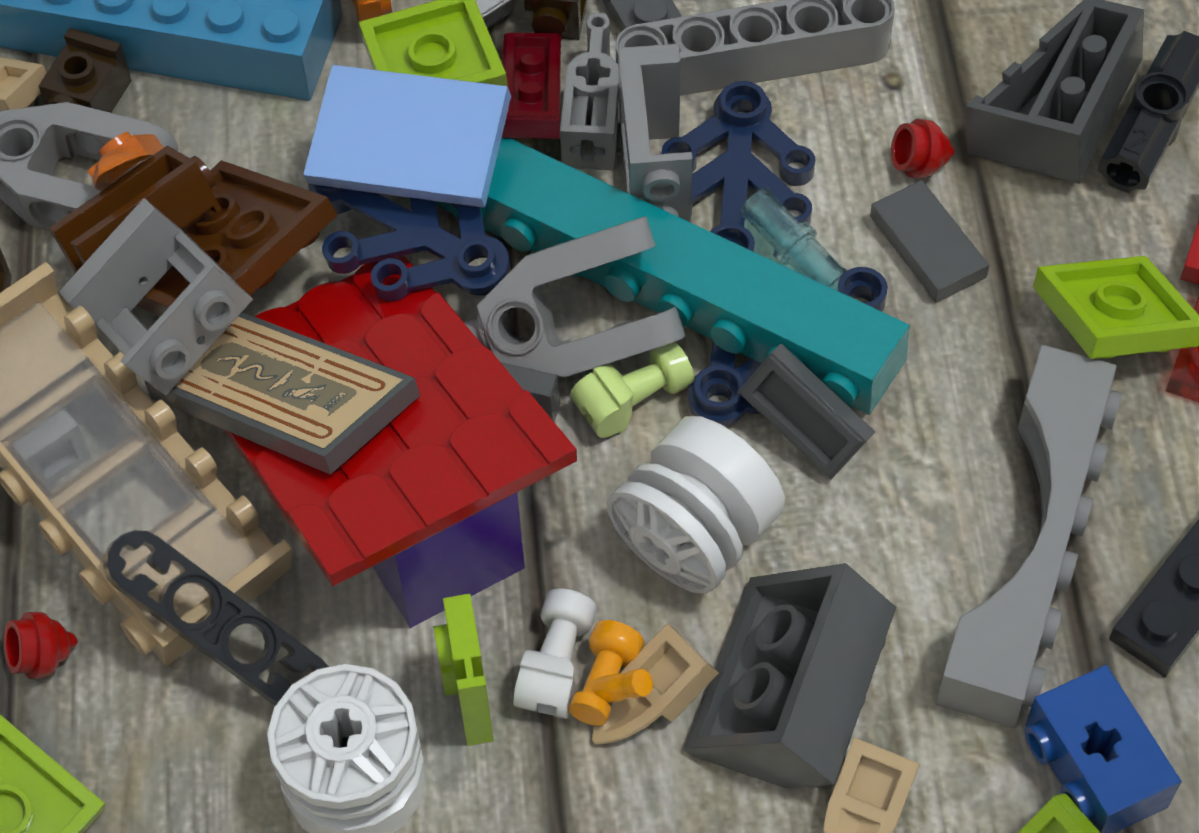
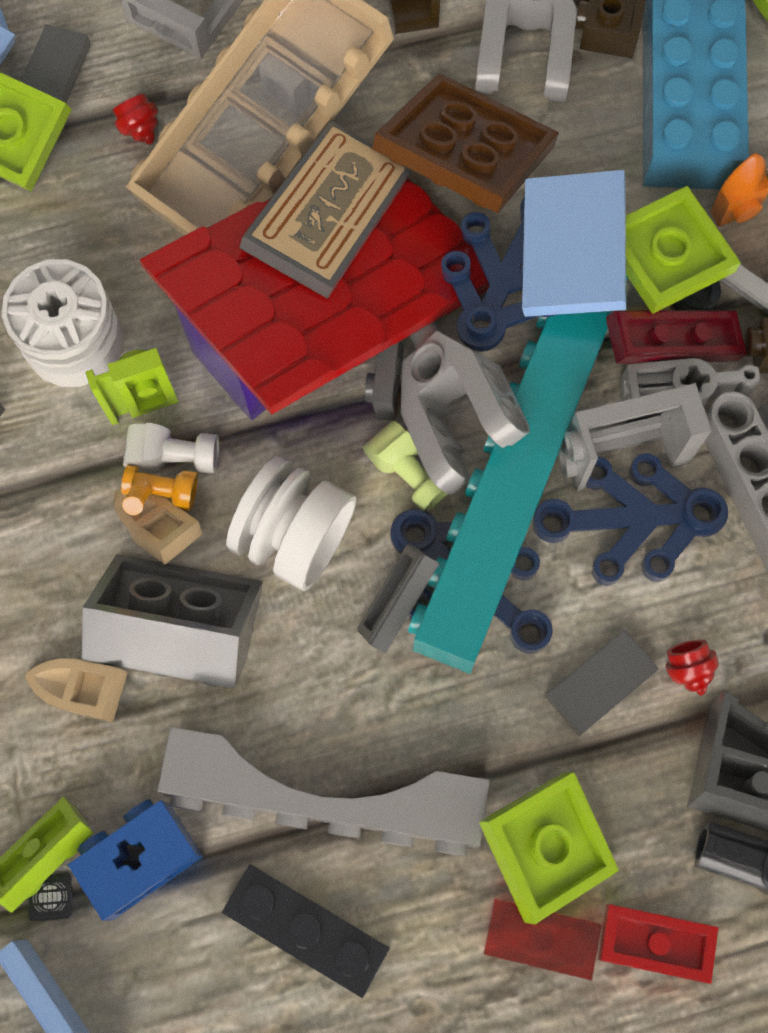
camera: 80 degrees right, 15 degrees up
reddish brown window [49,146,222,273] -> none
light grey panel [58,198,253,396] -> none
orange plate [87,132,164,191] -> none
black beam [103,530,329,706] -> none
clear light blue pin [740,188,848,290] -> none

